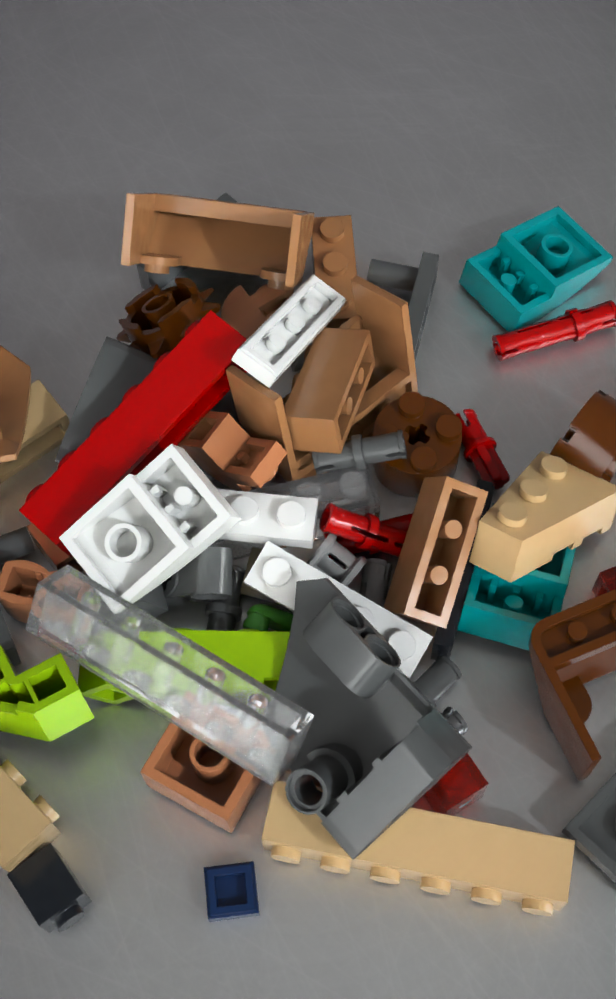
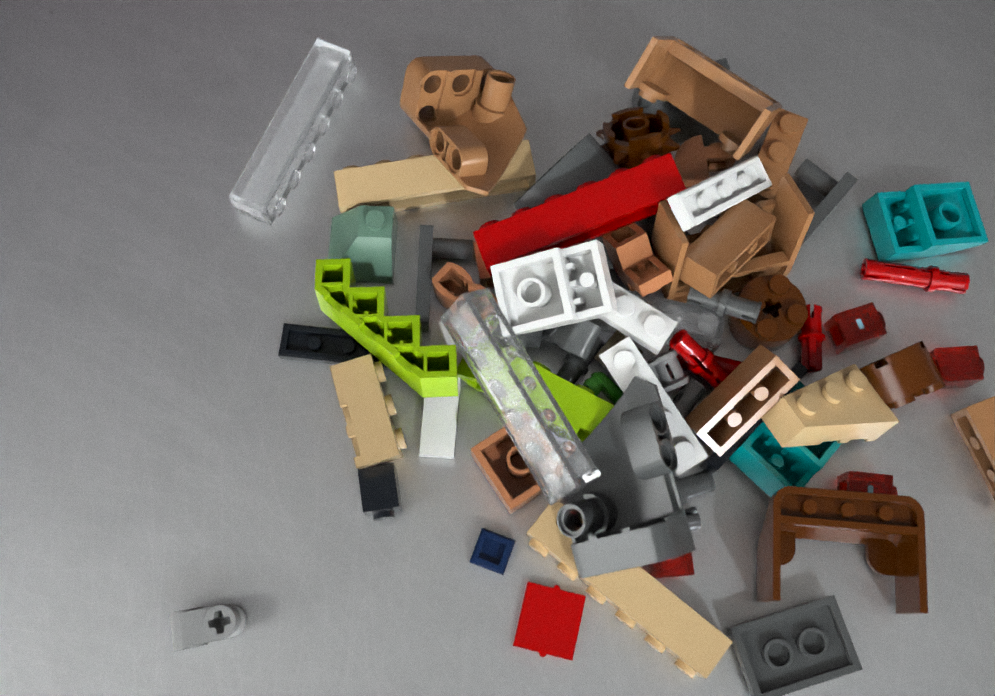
camera: 25 degrees right, 10 degrees up
none -> white tile [419,321,466,459]
none -> red piece [513,582,586,661]
none -> clear red brick [824,302,887,355]

